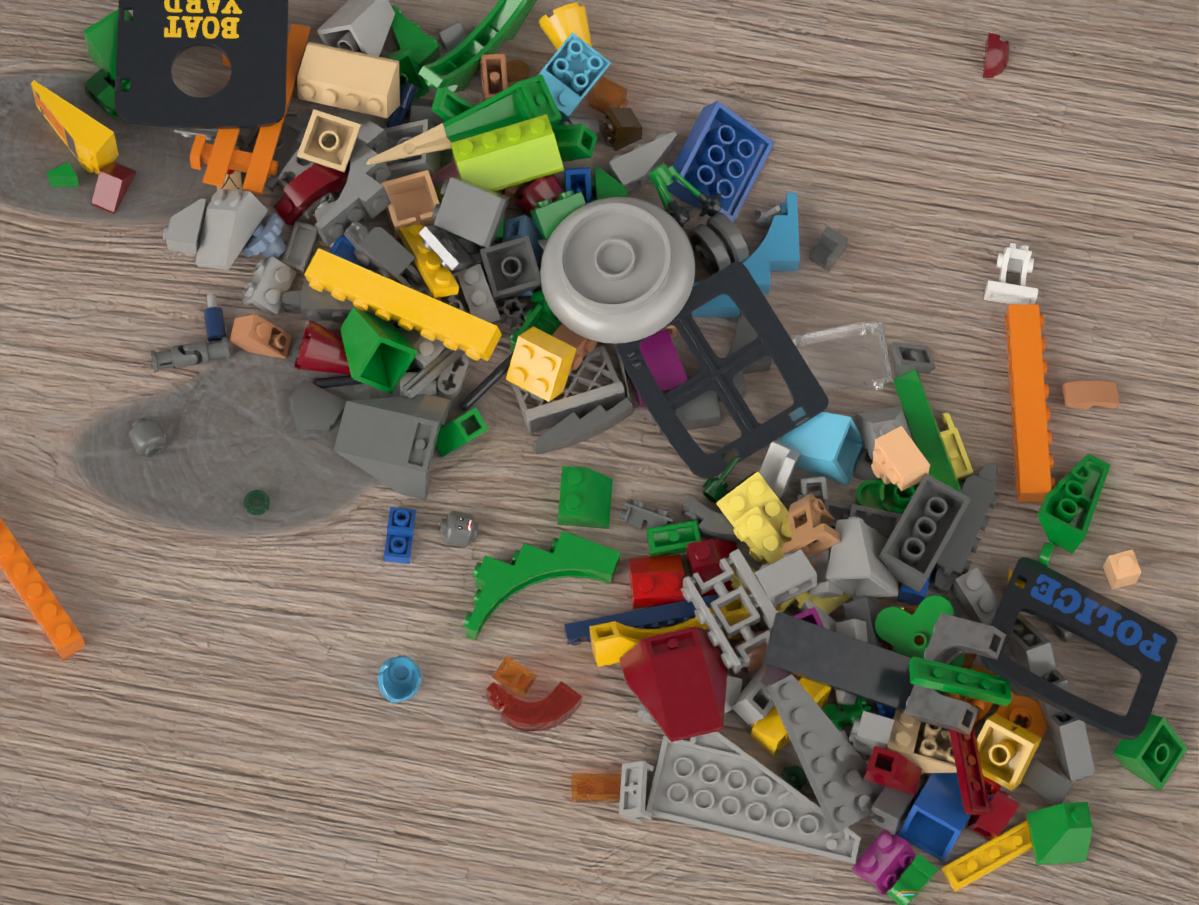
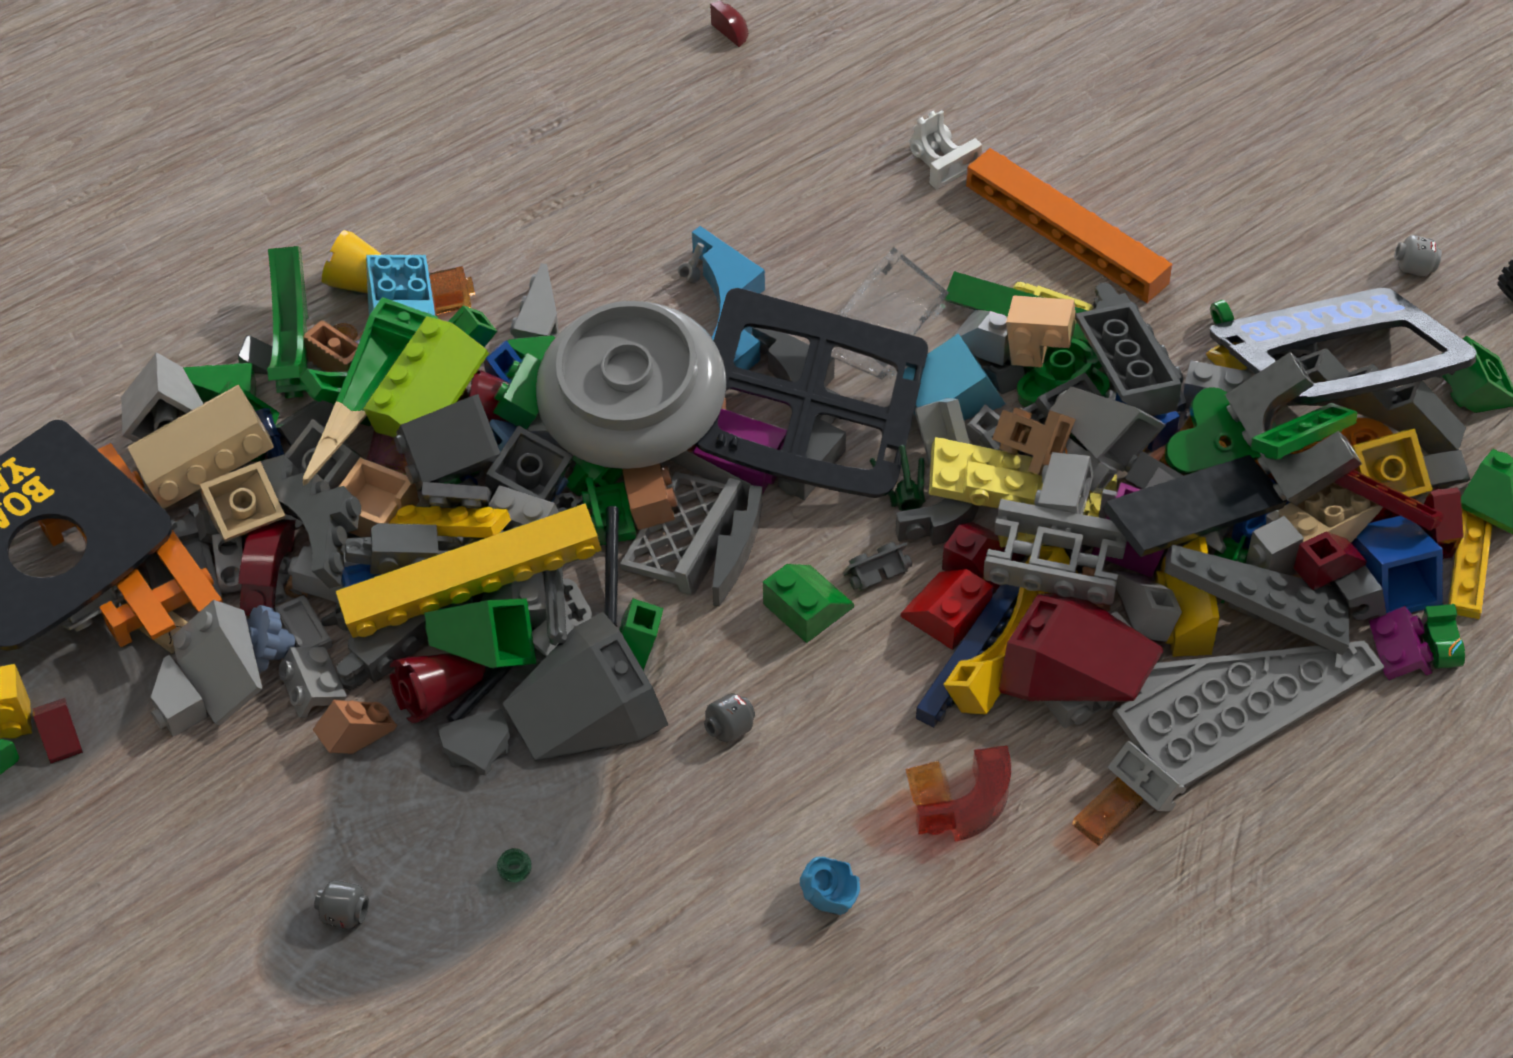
camera: 40 degrees left, 15 degrees down
dark grey piece [150,337,230,373] -> none
dark blue piece [204,293,227,342] -> none
blue slope [384,507,416,564] -> none
green arch [463,531,621,640] -> none
yellow brick [506,327,576,402] -> none
dark brown slope [602,107,643,151] -> none
green slope [646,520,701,557] -> none
plant [648,163,723,228] -> none
blue slope [666,101,775,223] -> none
dark grey wheel [688,212,749,275] -> none
clear green plate [781,766,807,791] -> none
dark grey panel [809,226,848,272] -> none
dark grey slope [890,342,936,378] -> none
green wedge [1037,453,1111,554] -> none
nougat slope [1062,380,1120,410] -> none
light nougat brick [1103,549,1141,590] -> none

